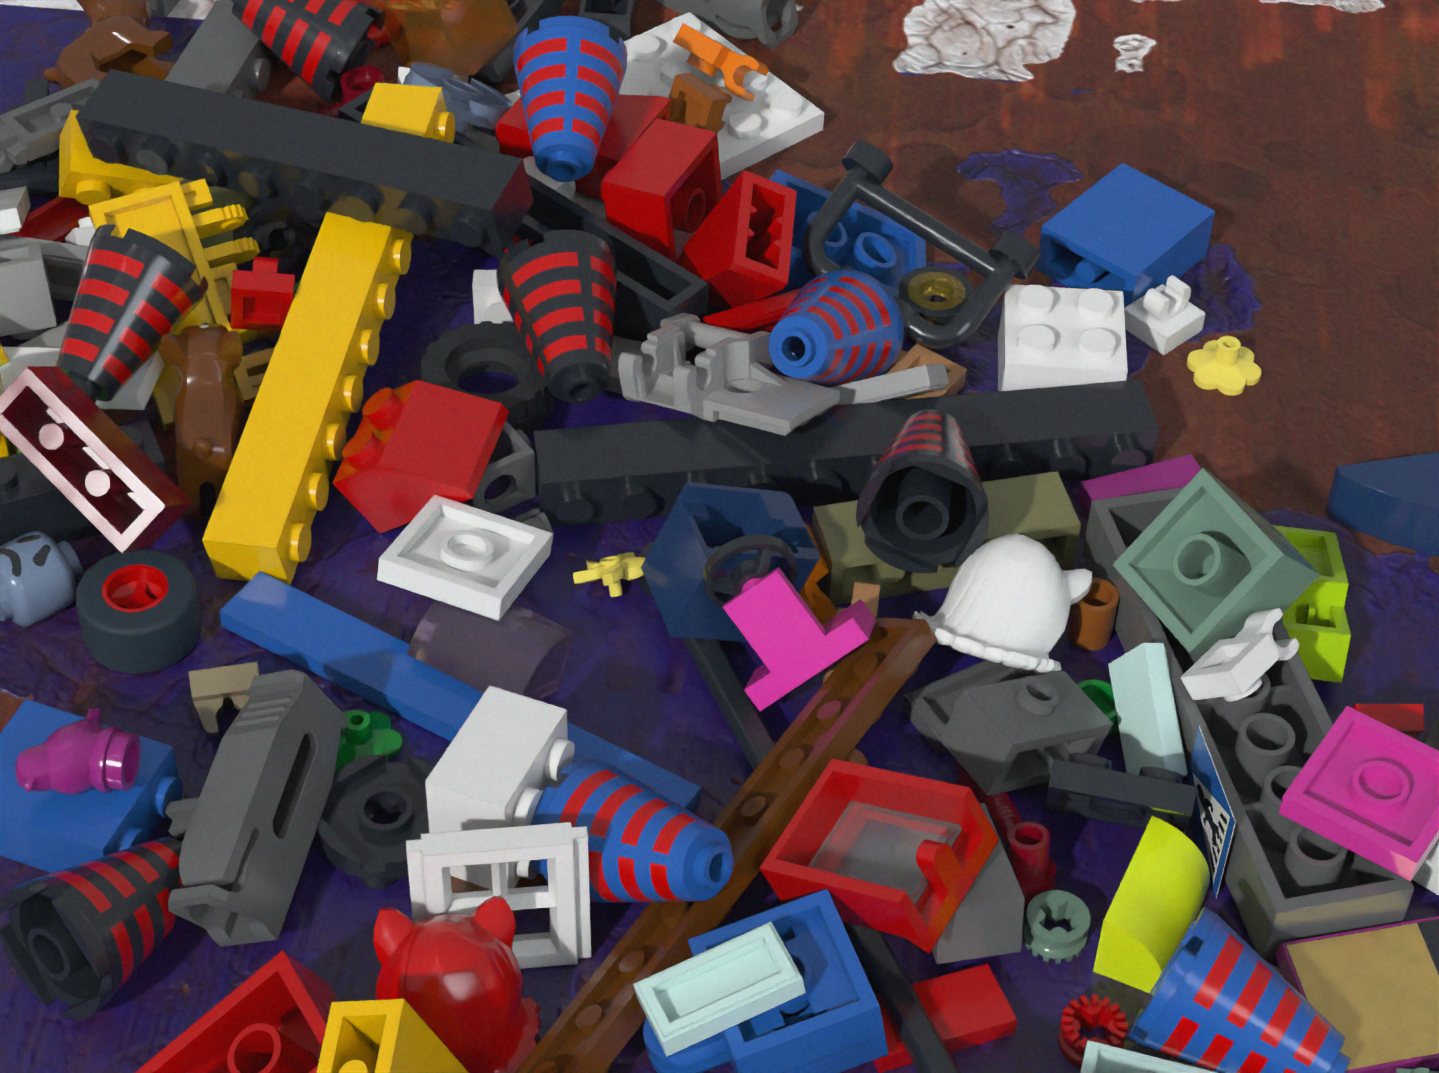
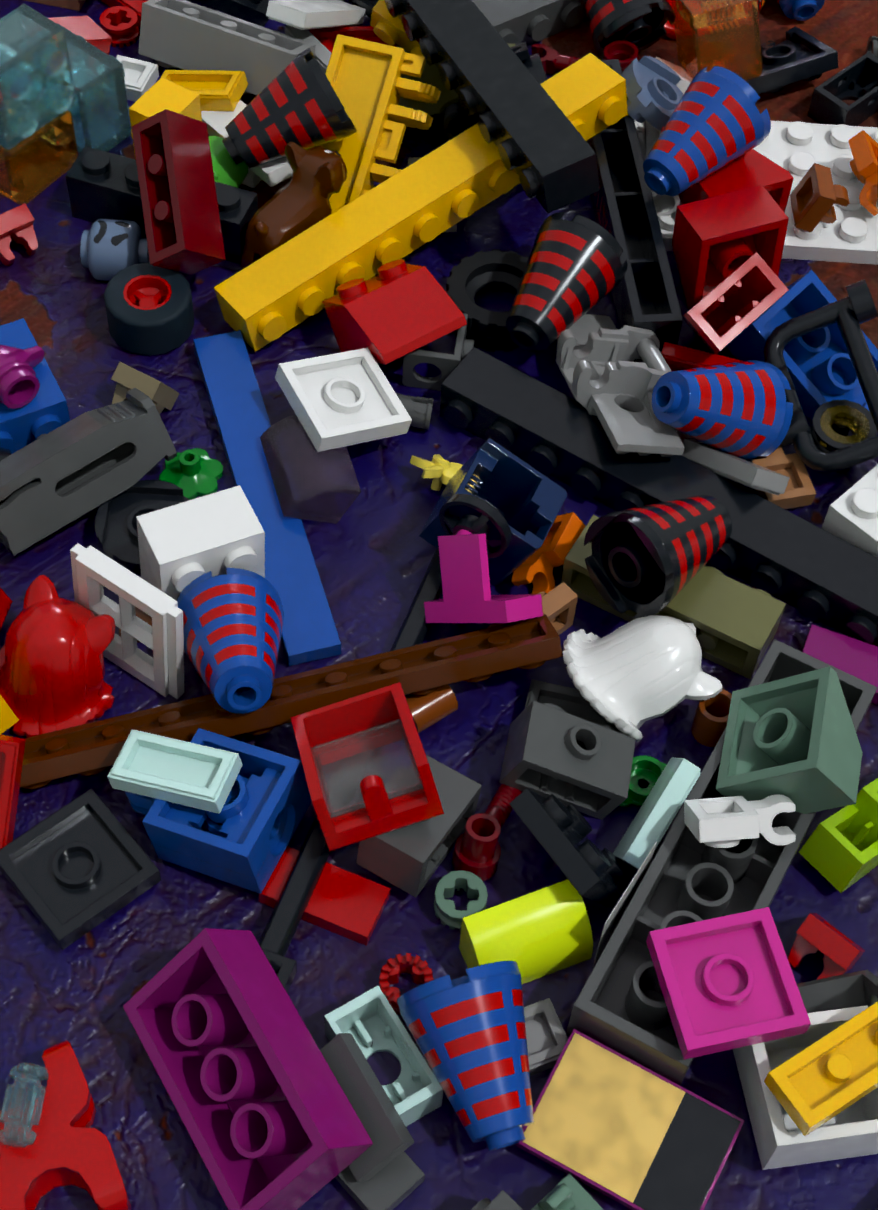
camera: 40 degrees right, 10 degrees up
red tile [231,256,295,332] -> none

